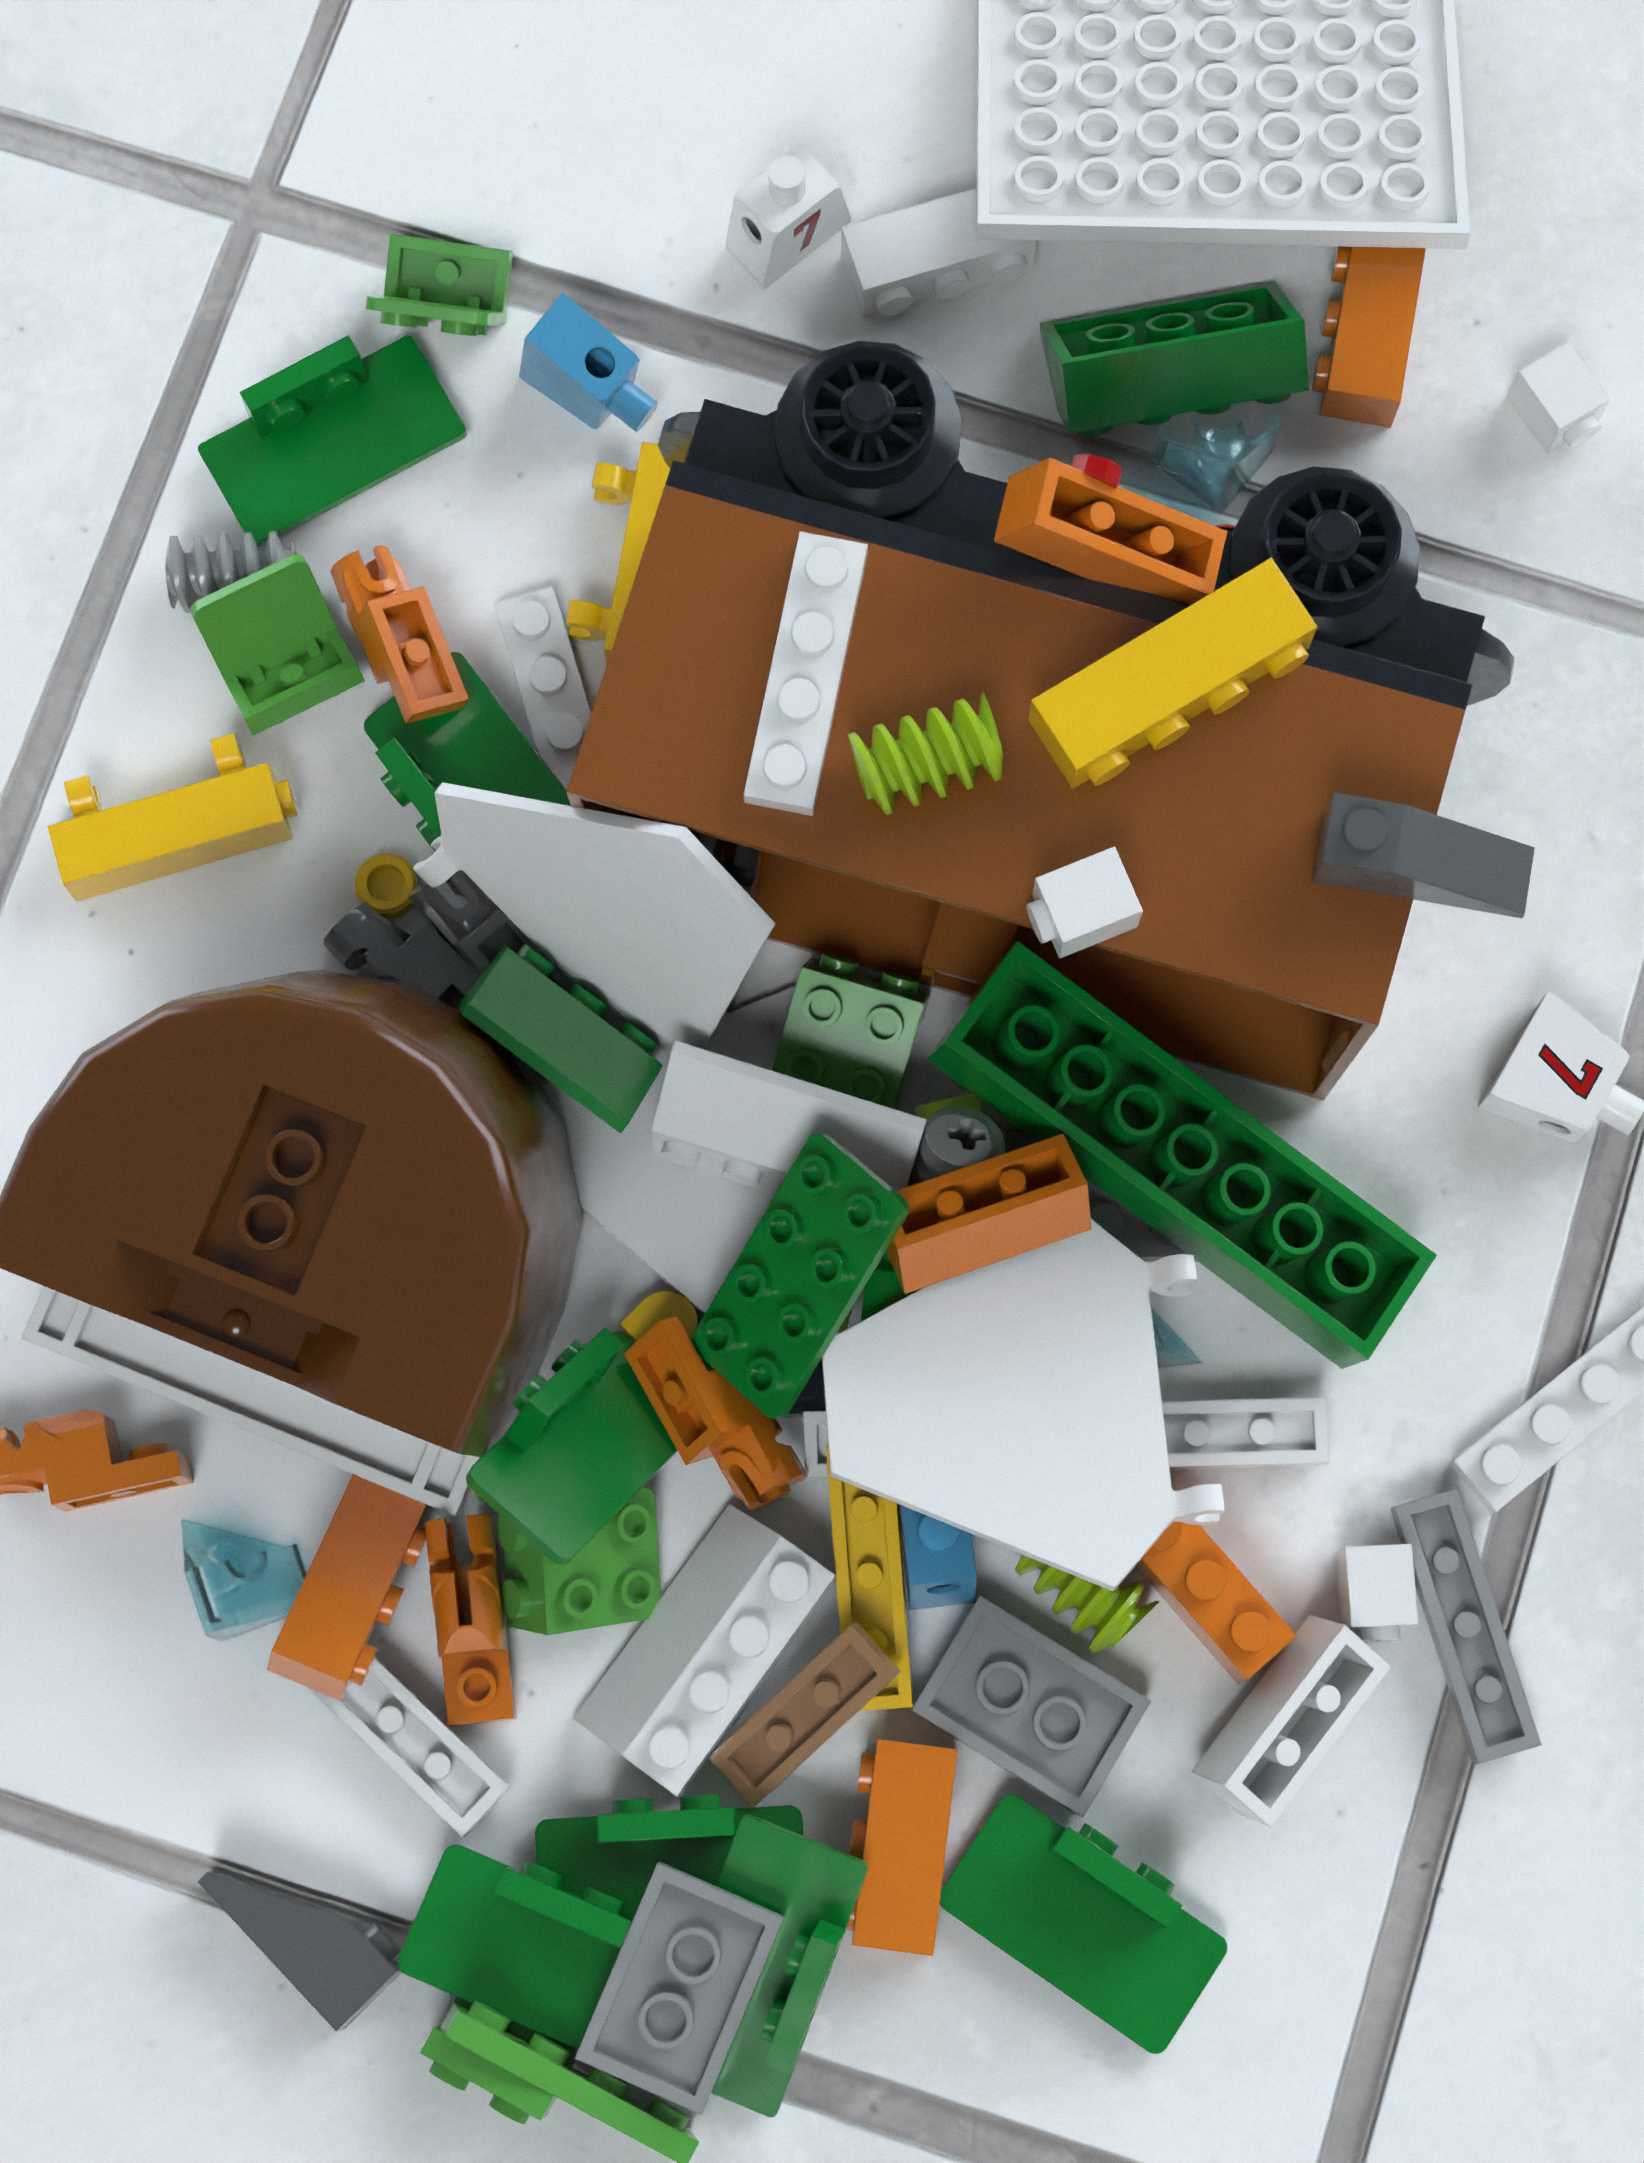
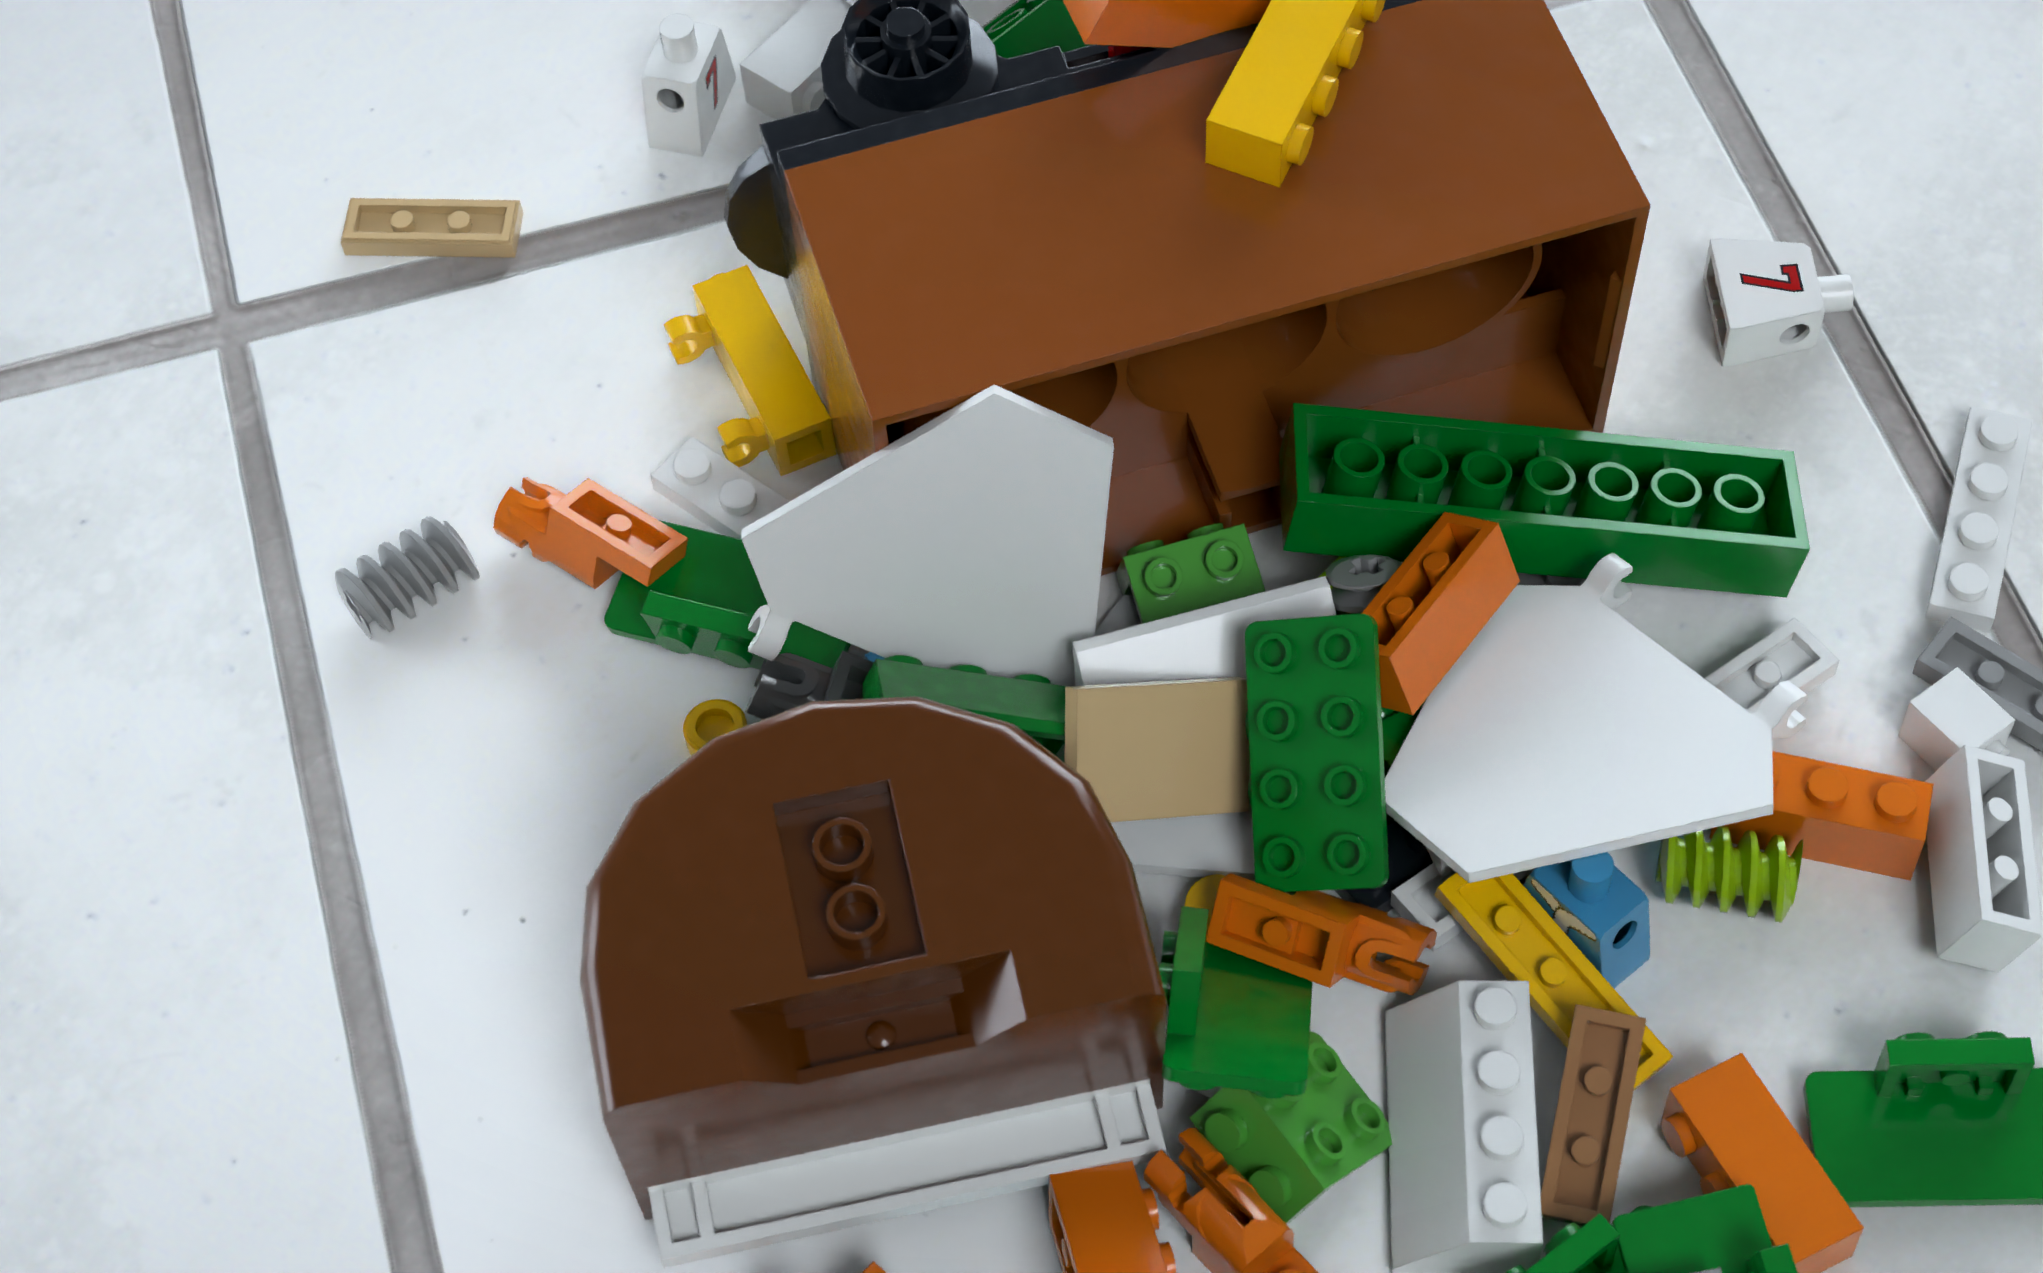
camera: 30 degrees left, 20 degrees down
yellow brick [47,733,298,902] -> none
bright green bracket [190,554,365,736] -> none
green bracket [198,335,467,548] -> none
bright green bracket [365,234,513,336] -> none
dark azure torso [519,292,658,432] -> none
white plate [743,531,868,816] -> none
lime piece [848,692,1003,815] -> none
light grey plate [911,1596,1151,1818] -> none
white brick [1026,846,1143,959] -> none
dark grey slope [1312,792,1535,918] -> none
none -> tan tile [341,198,524,258]
none -> tan tile [1065,677,1250,822]

